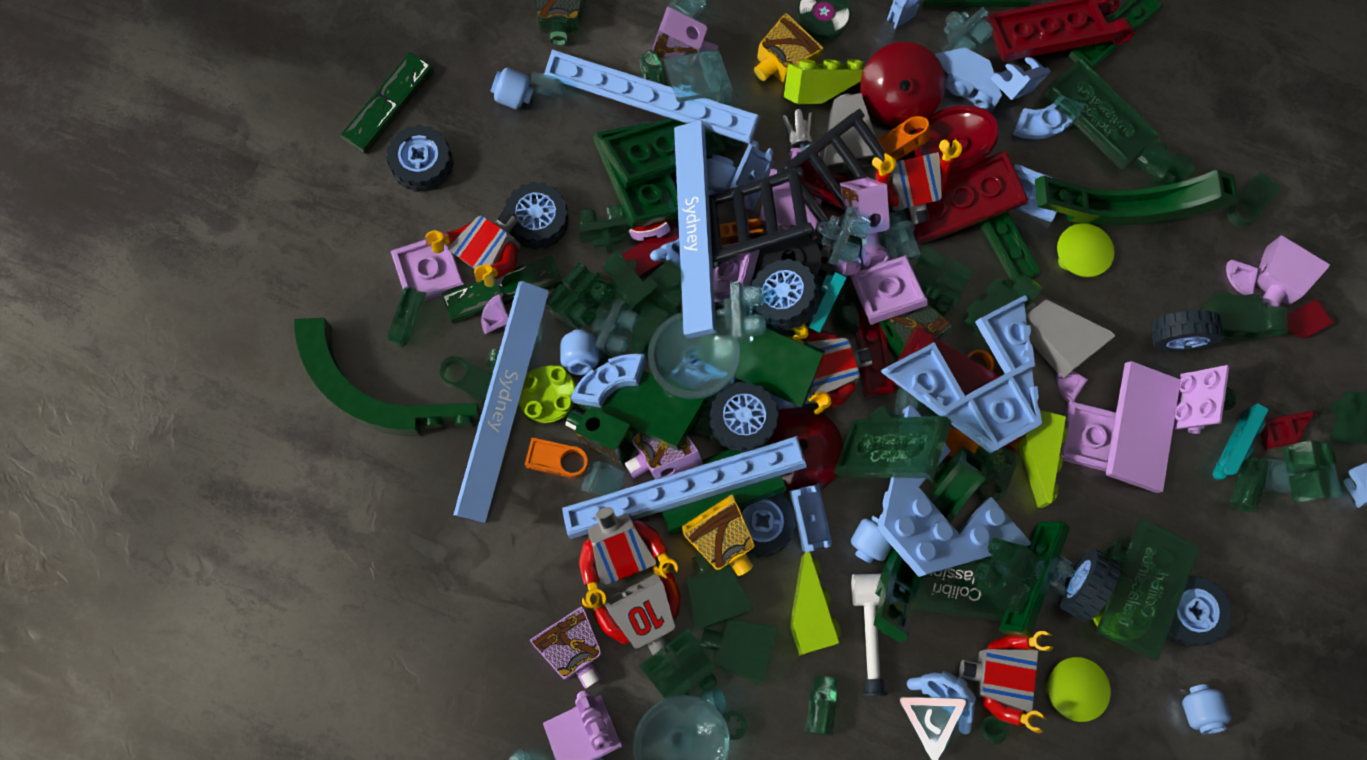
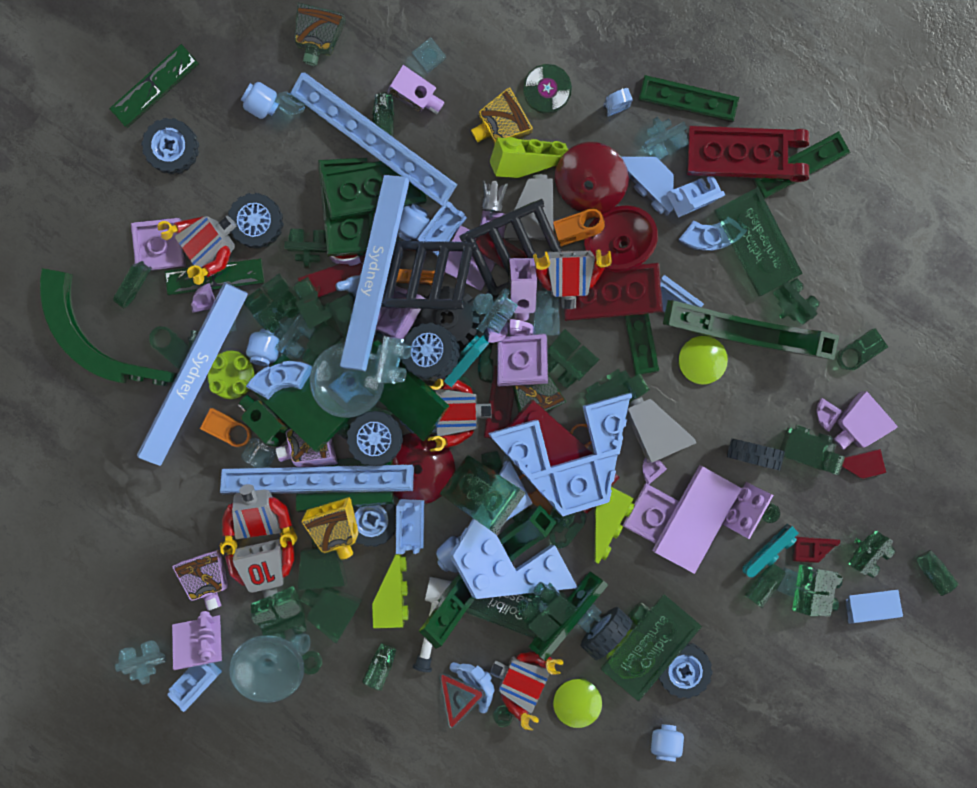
camera: 20 degrees right, 15 degrees up
clear light blue bracket [664,49,733,106] -> none

